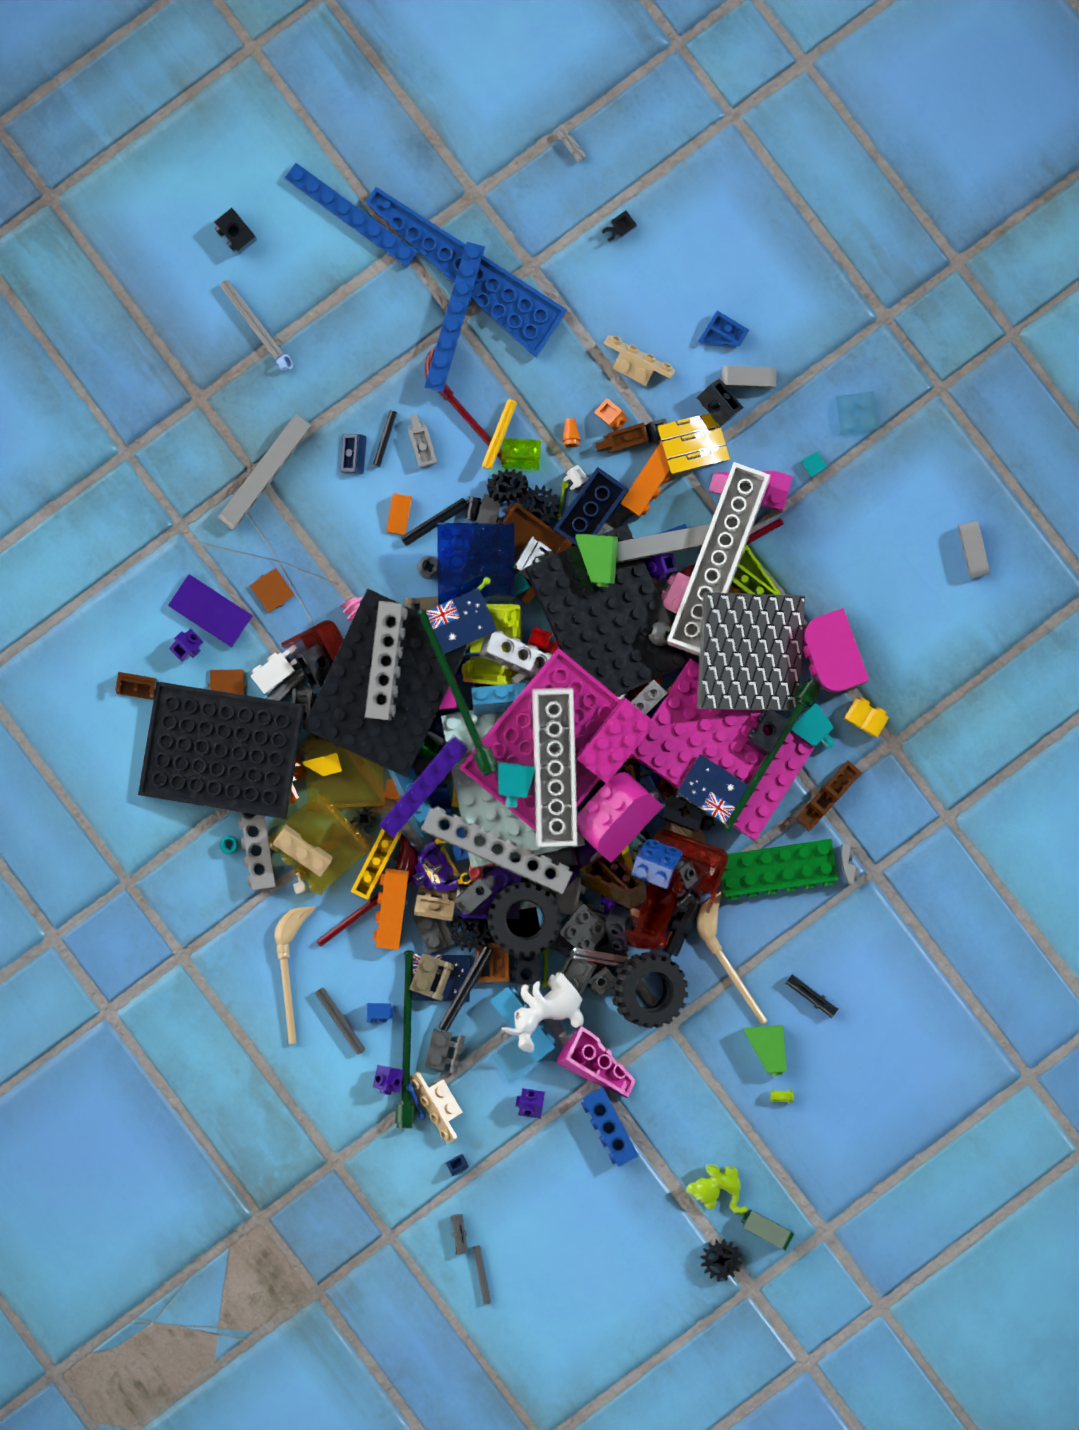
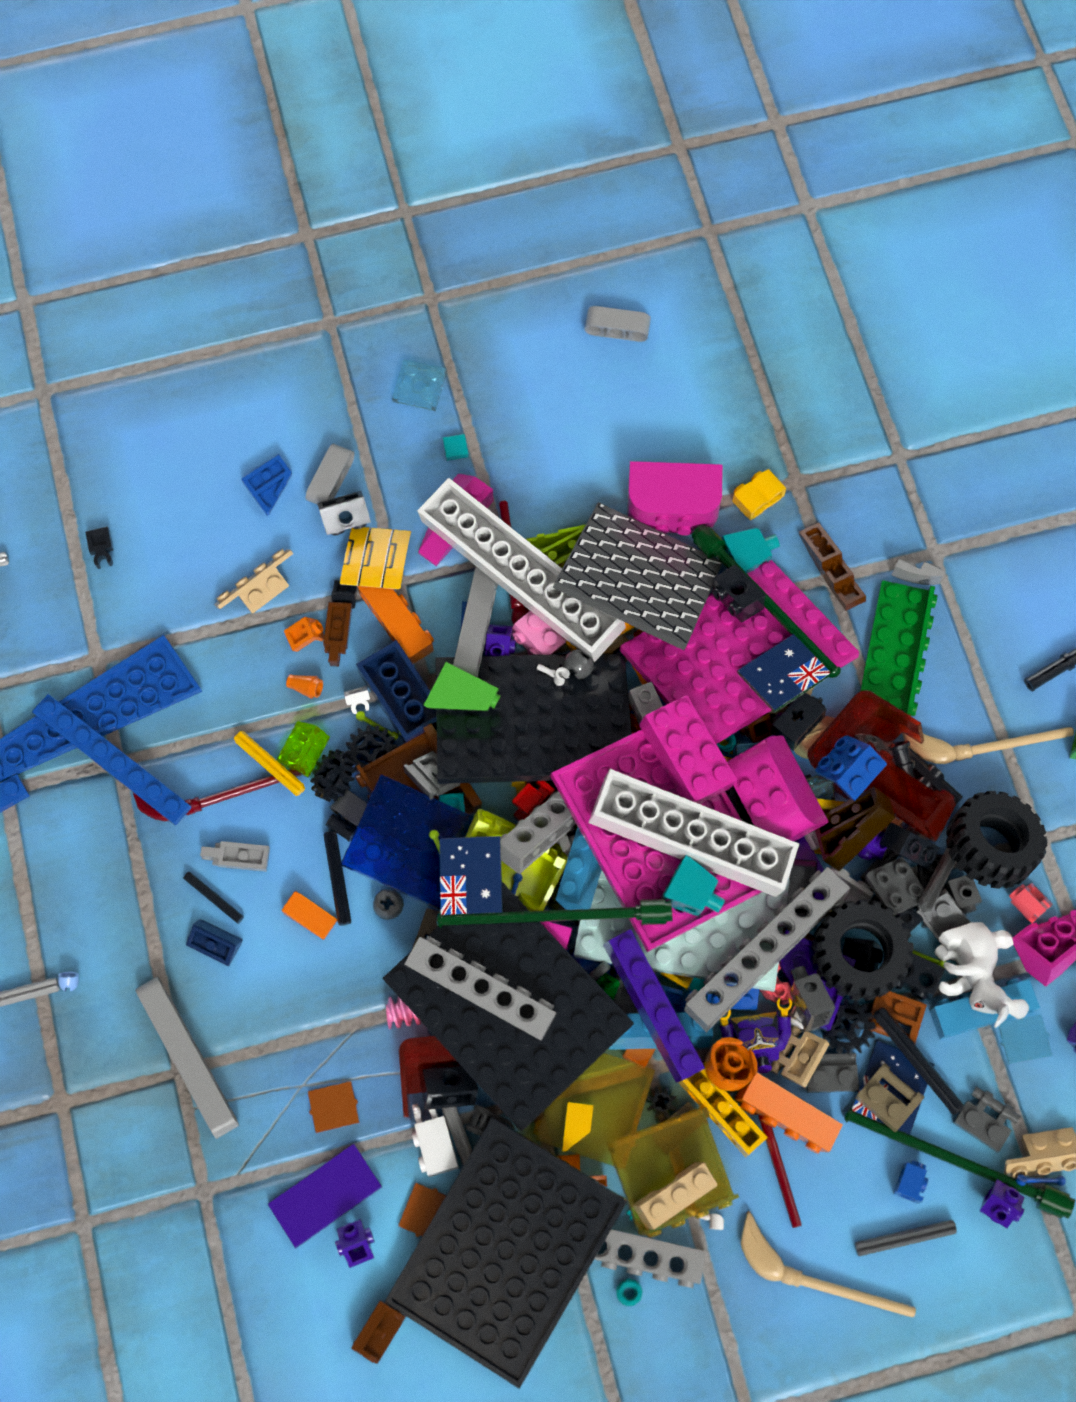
camera: 65 degrees left, 15 degrees down
none -> white hand [537,664,570,686]
none -> orange cylinder [705,1037,757,1091]
none -> coral cylinder [1009,883,1053,924]

